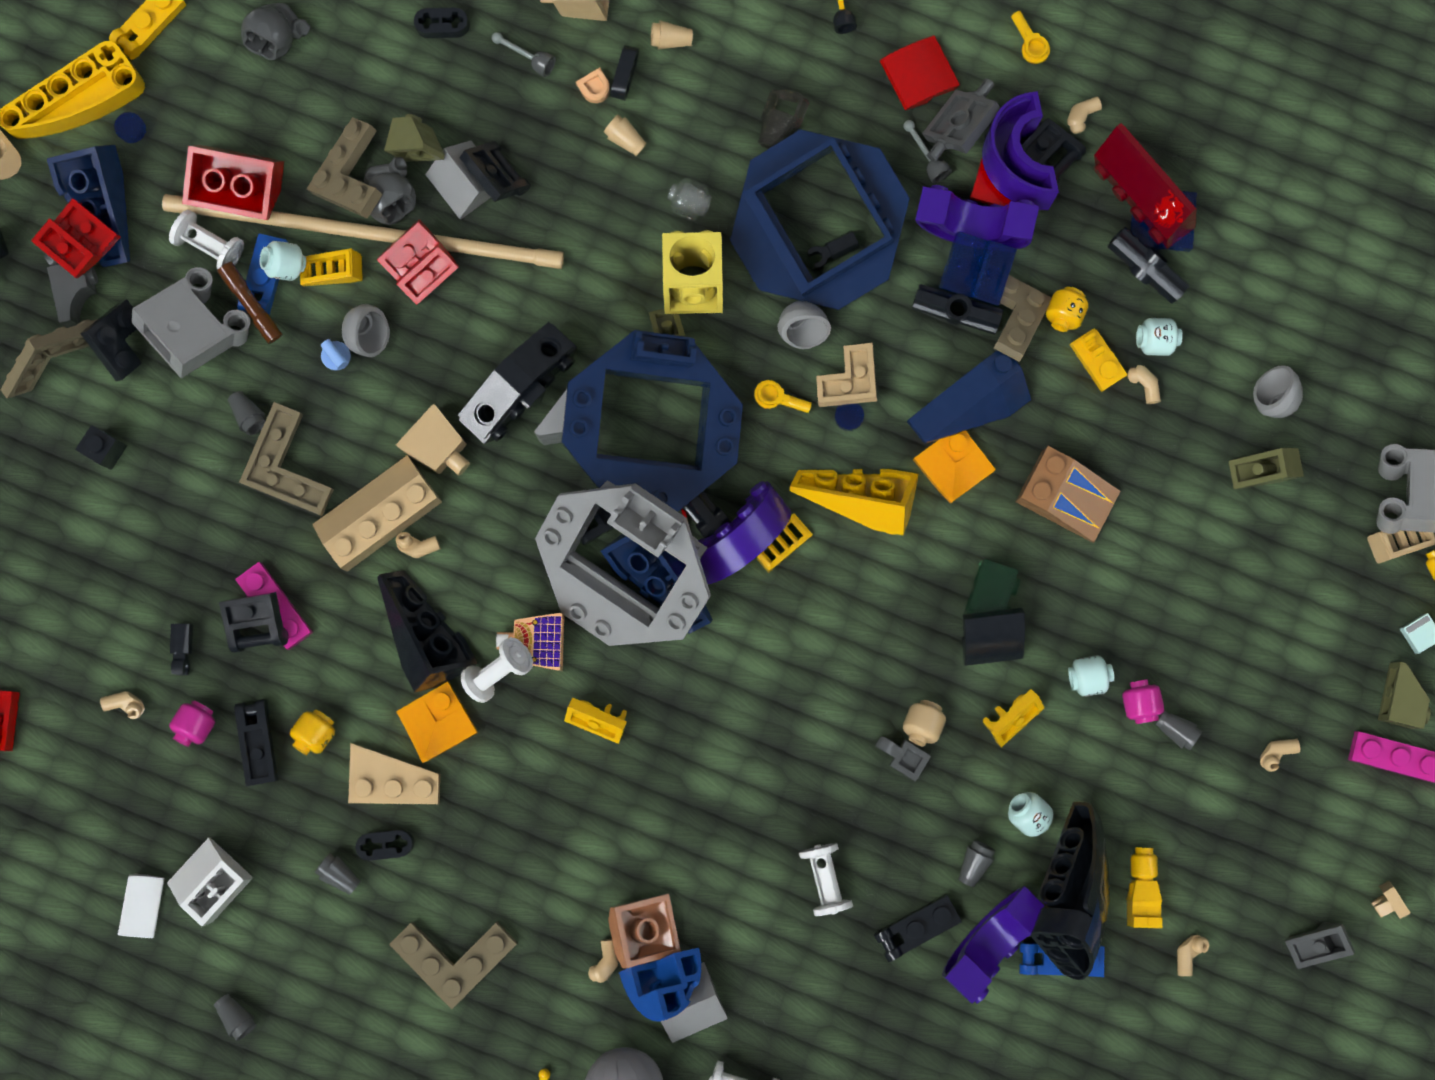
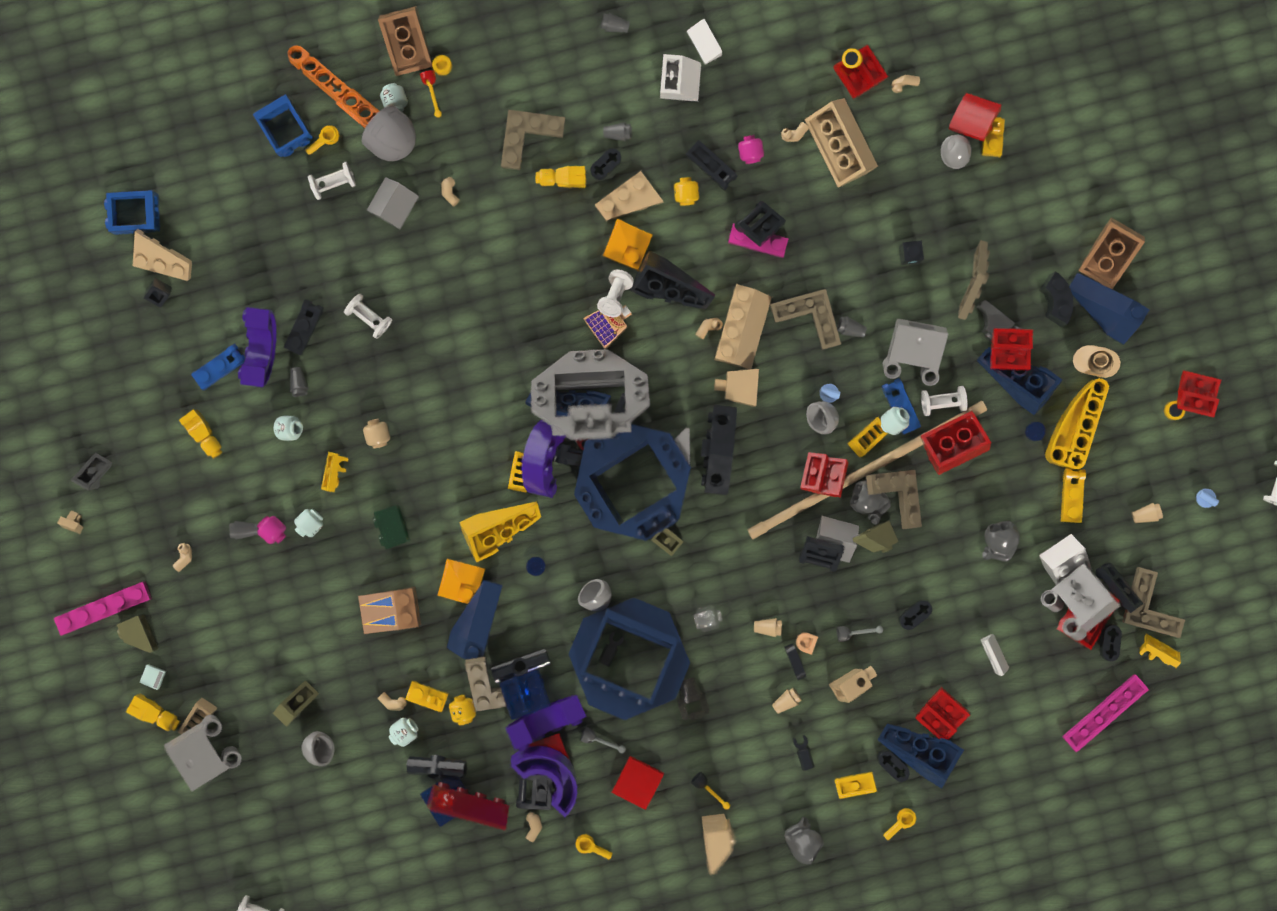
camera: 140 degrees right, 5 degrees up
black plate [80,299,142,381] -> none
black bar [170,624,193,675] -> none
reddish brown piece [217,261,283,344] -> none
yellow plate [564,697,627,744] -> none
nougat slope [608,894,681,968] -> none
blue brick [619,948,701,1021] -> none
light yellow brick [662,230,723,314] -> none
yellow plate [754,380,812,413] -> none
tan plate [816,343,877,407] -> none
dark grey plate [875,736,931,782] -> none
dark grey plate [922,78,1000,163] -> none
black slope [962,608,1025,666] -> none
black panel [1031,802,1110,980] -> none
tan arm [1177,935,1209,976] -> none
none -> yellow piece [535,166,586,188]
none -> tan slope [805,98,878,187]

